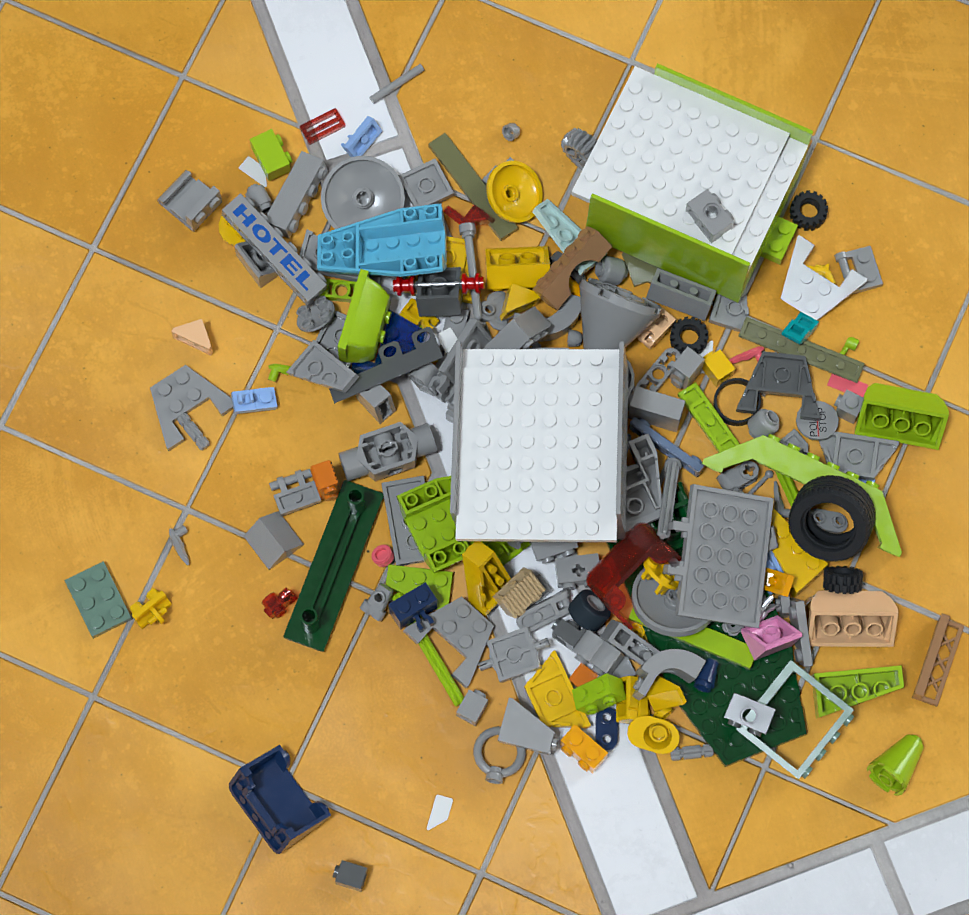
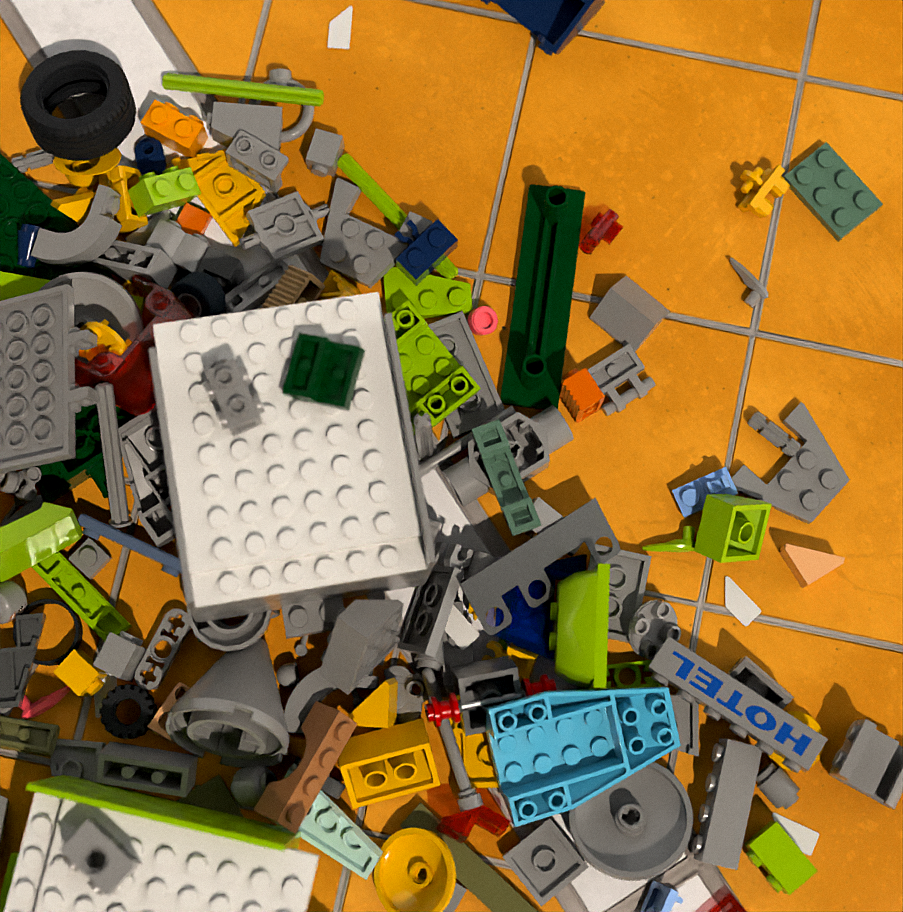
camera: 170 degrees right, 5 degrees up
light grey wing [286,340,359,393] -> none
light grey plate [360,583,394,621] -> none
light grey brick [628,386,685,433] -> none
none -> black tyre [20,50,136,161]
none -> light grey plate [68,538,112,580]
none -> lime axle [162,73,324,107]
none -> light grey brick [202,359,265,436]
none -> light grey bracket [225,130,289,194]
none -> dark green slope [282,333,365,411]
none -> light grey axle [413,413,437,462]
none -> light grey bar [419,406,517,477]
none -> sand green slope [471,419,541,536]
none -> lime slope [694,494,772,563]
none -> white sticker [725,576,762,626]

